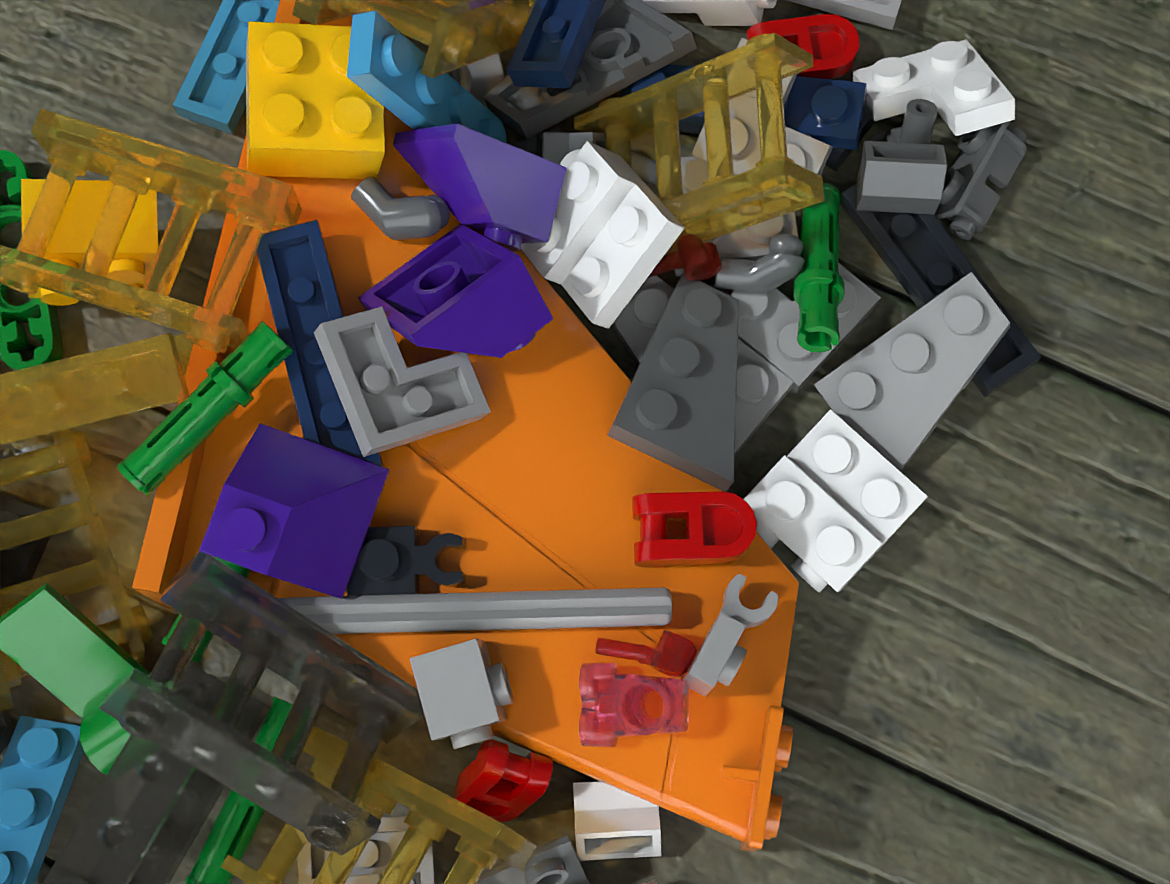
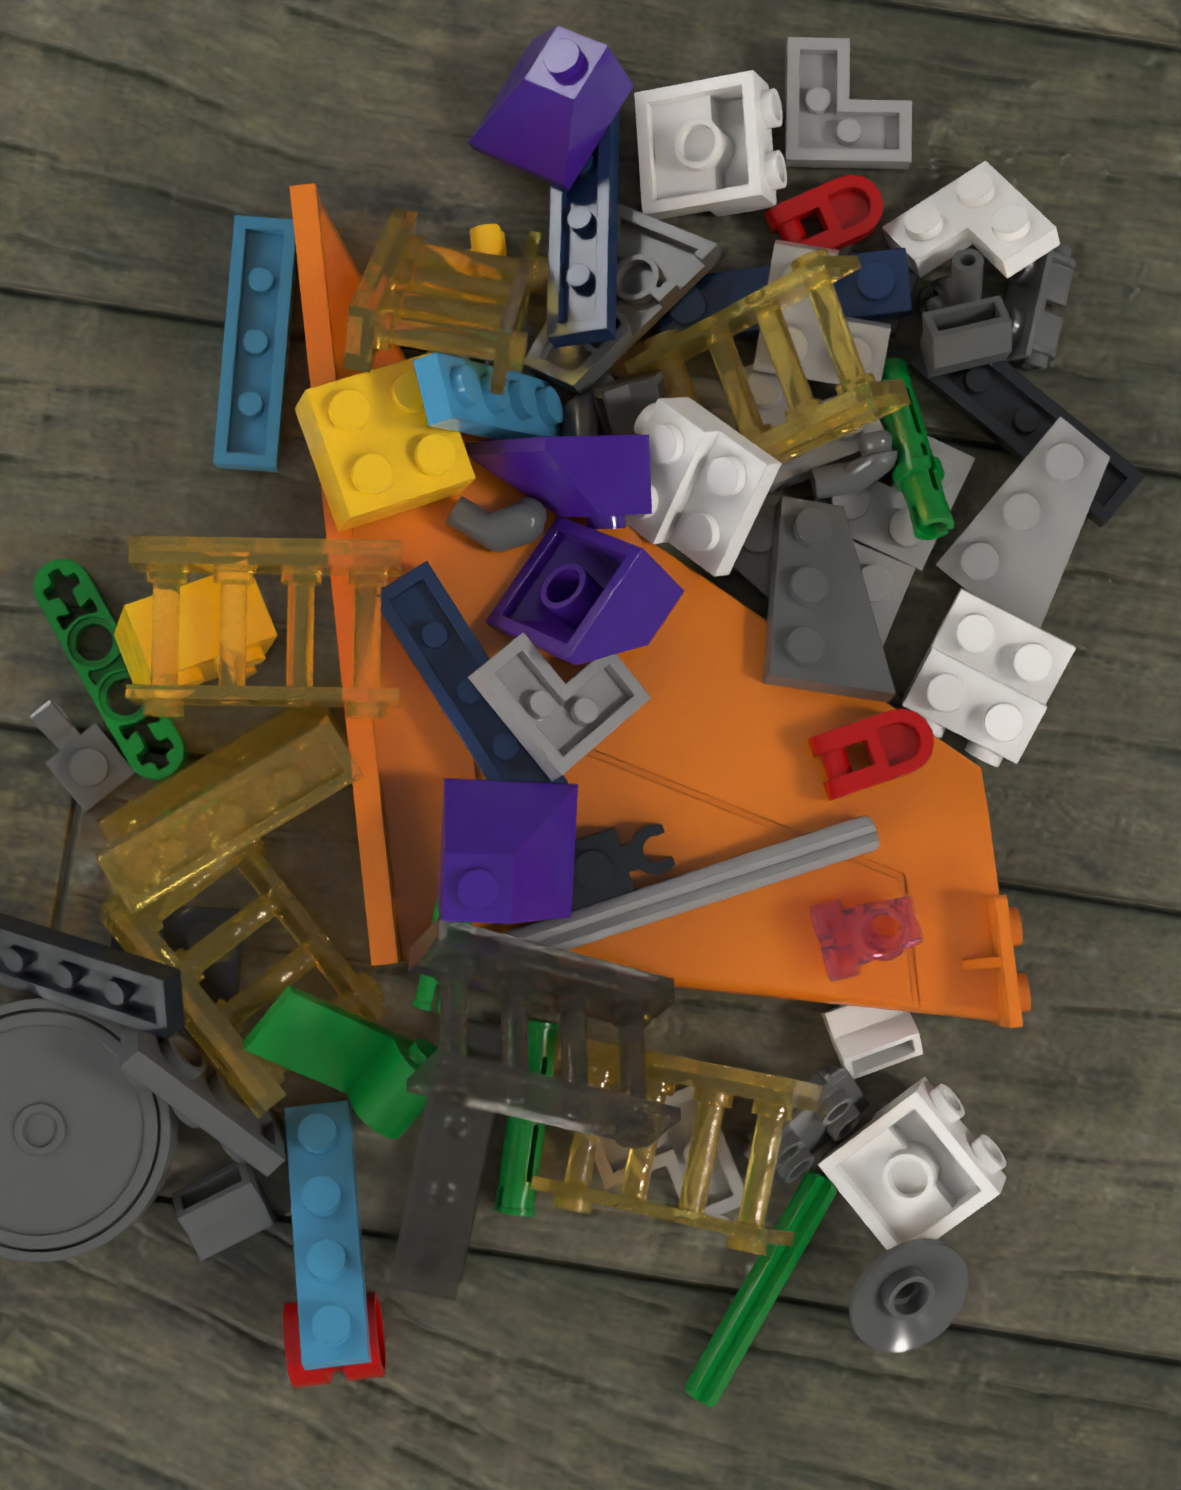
camera: 25 degrees left, 10 degrees up
green pin [117,321,294,496] -> none
light grey brick [409,638,513,749] -> none
red plate [452,739,553,823] -> none
clear red hand [595,630,697,678] -> none
clear red hand [647,235,722,281] -> none
light grey plate [681,574,778,697] -> none

